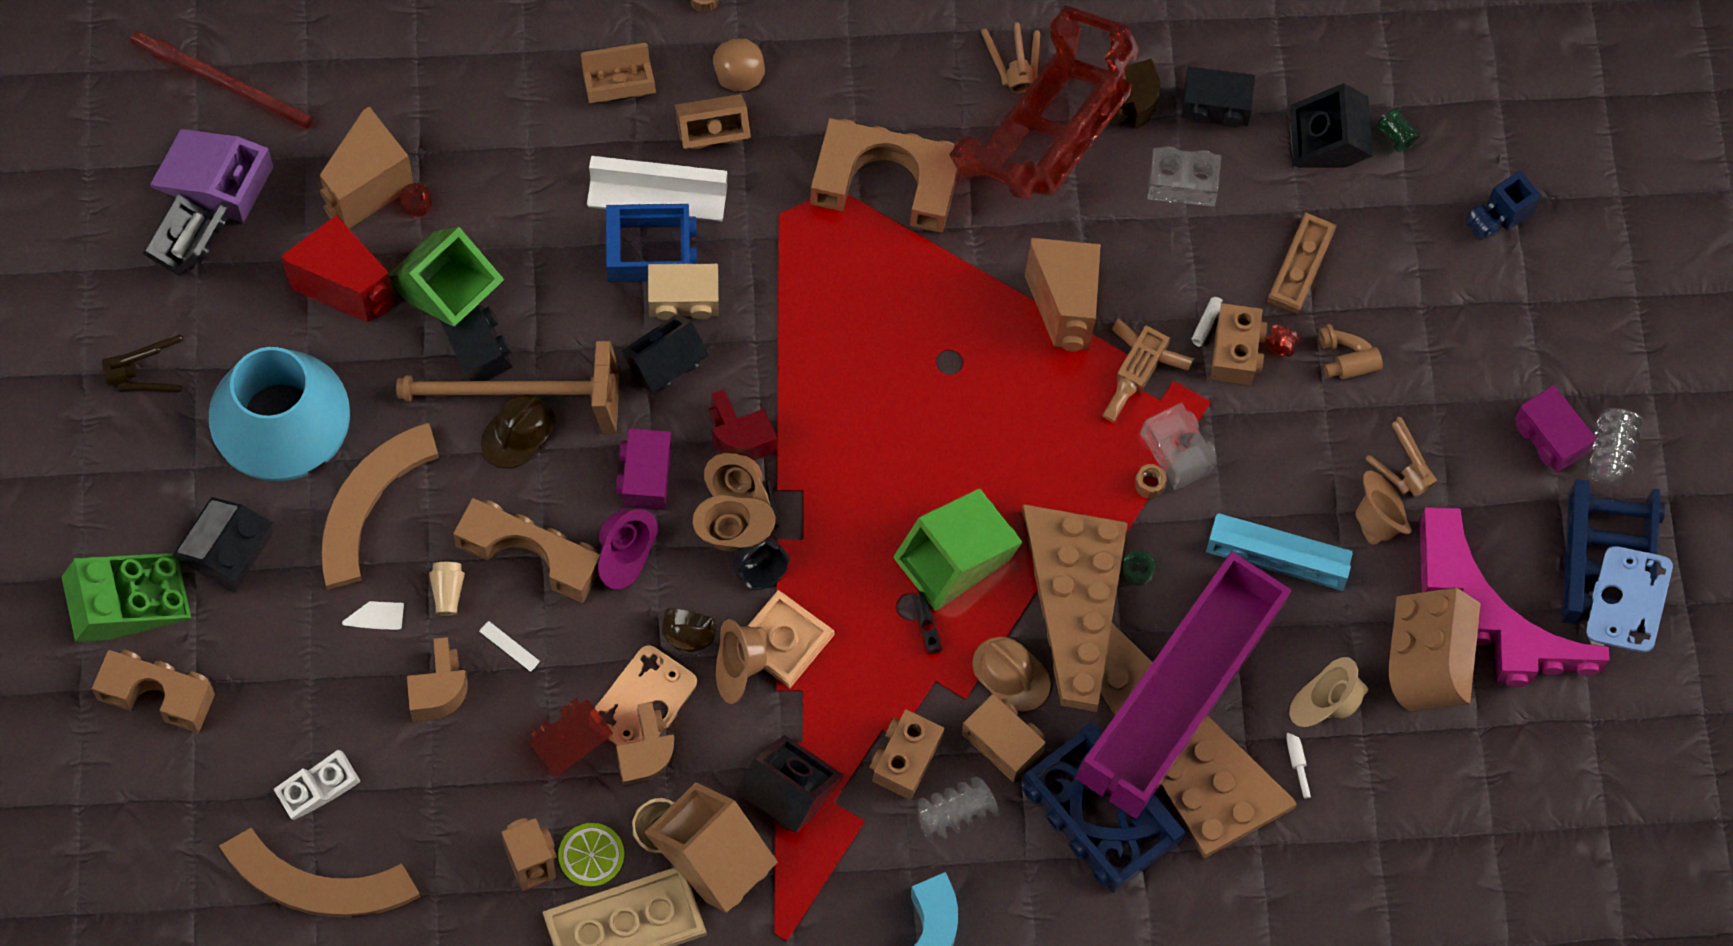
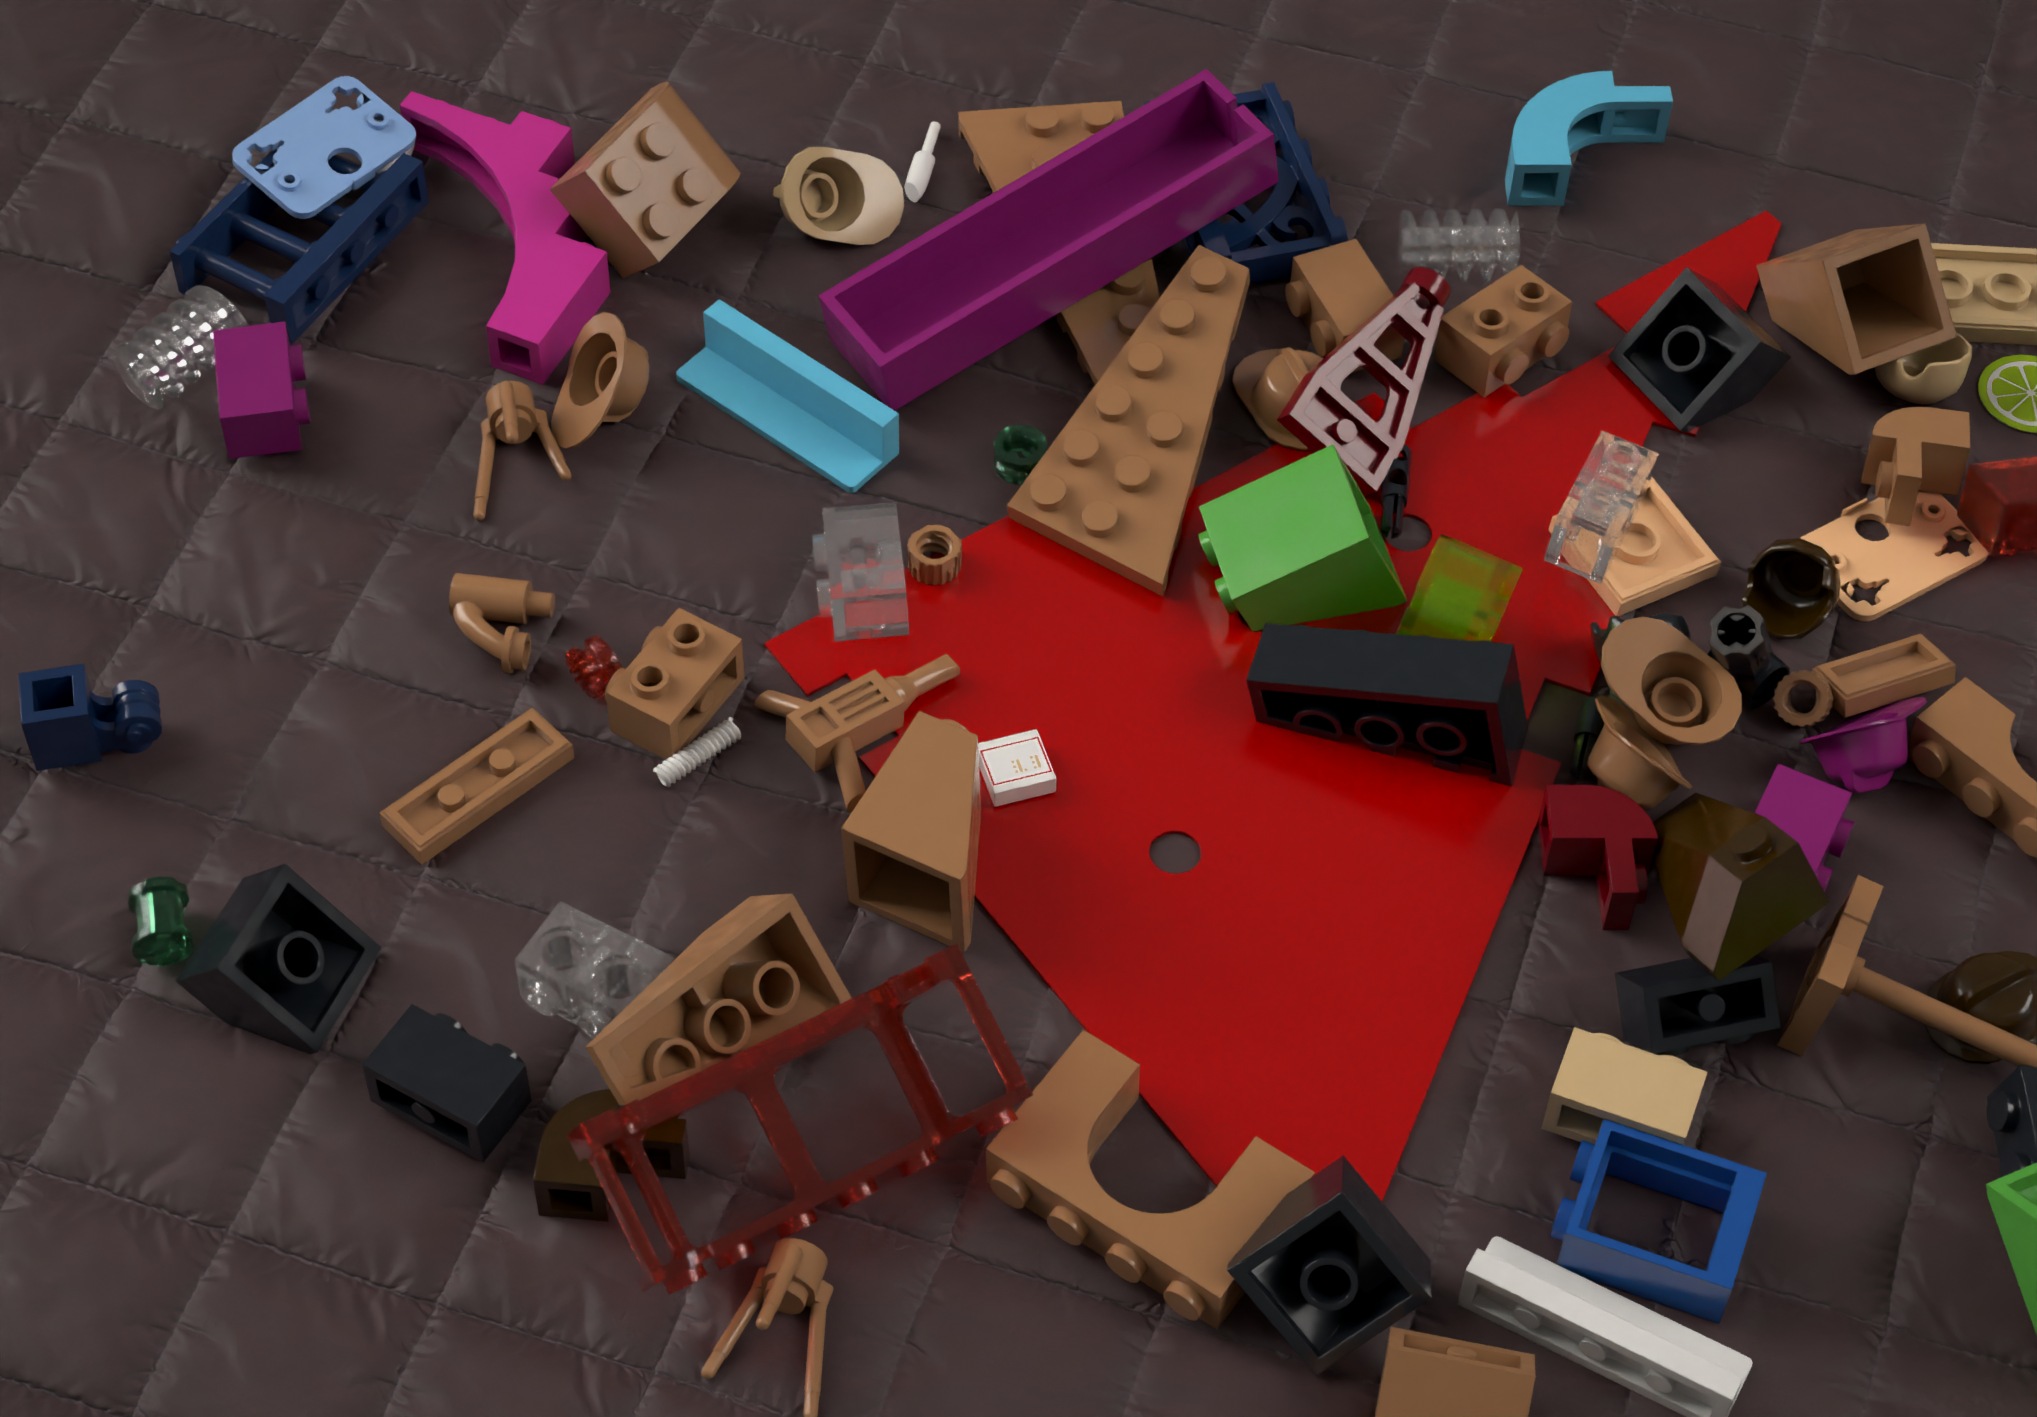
camera: 155 degrees left, 15 degrees down
medium nougat piece [716,619,767,704] -> none
none -> medium nougat wedge [585,893,856,1105]
none -> white tile [978,729,1057,807]
none -> black slope [1227,1155,1432,1376]
none -> black wedge [1246,623,1528,786]
none -> plate [1277,267,1451,497]
none -> clear neon green brick [1396,534,1523,641]
none -> clear brick [1544,430,1659,584]
none -> dark brown wedge [1653,792,1830,981]
none -> black piece [1707,605,1790,709]
none -> medium nougat axle [1773,670,1835,727]
none -> medium nougat tile [1812,634,1956,718]

